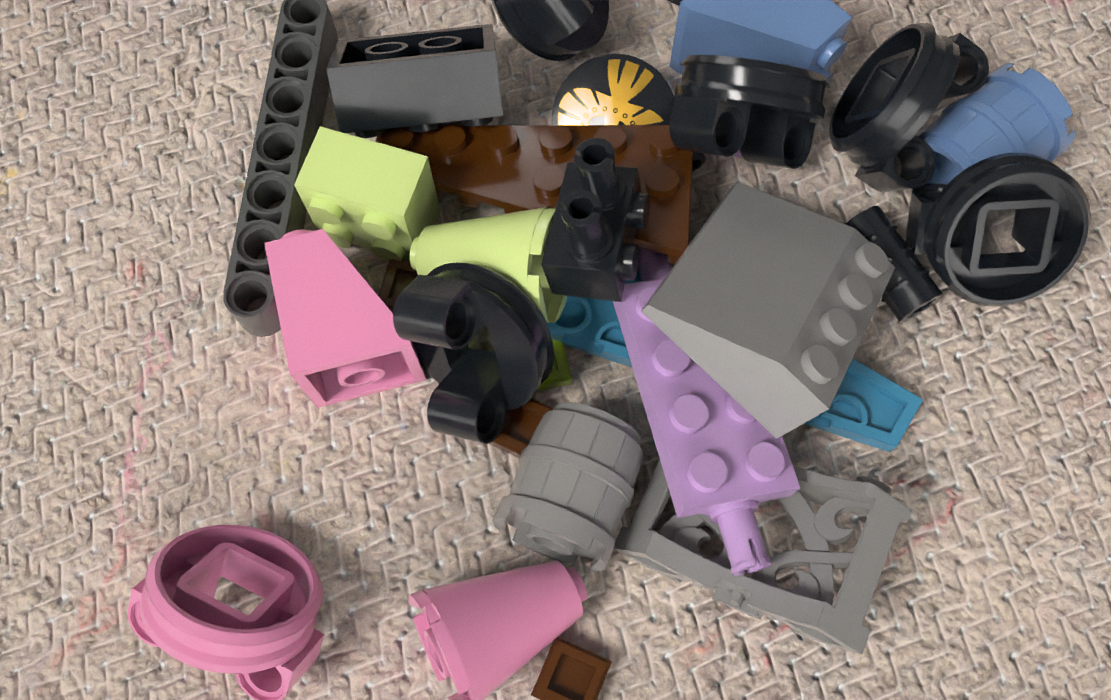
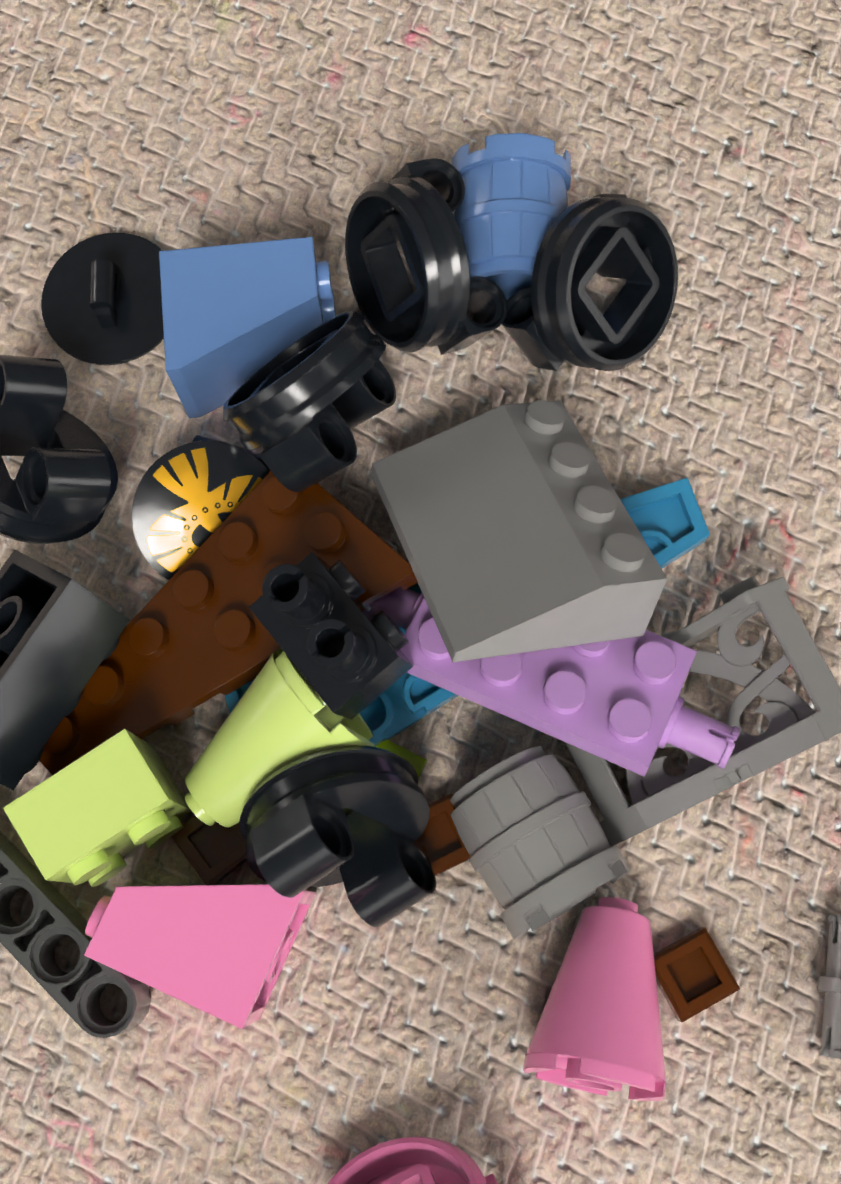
camera: 50 degrees left, 5 degrees up
black axle [845,205,944,323] -> none

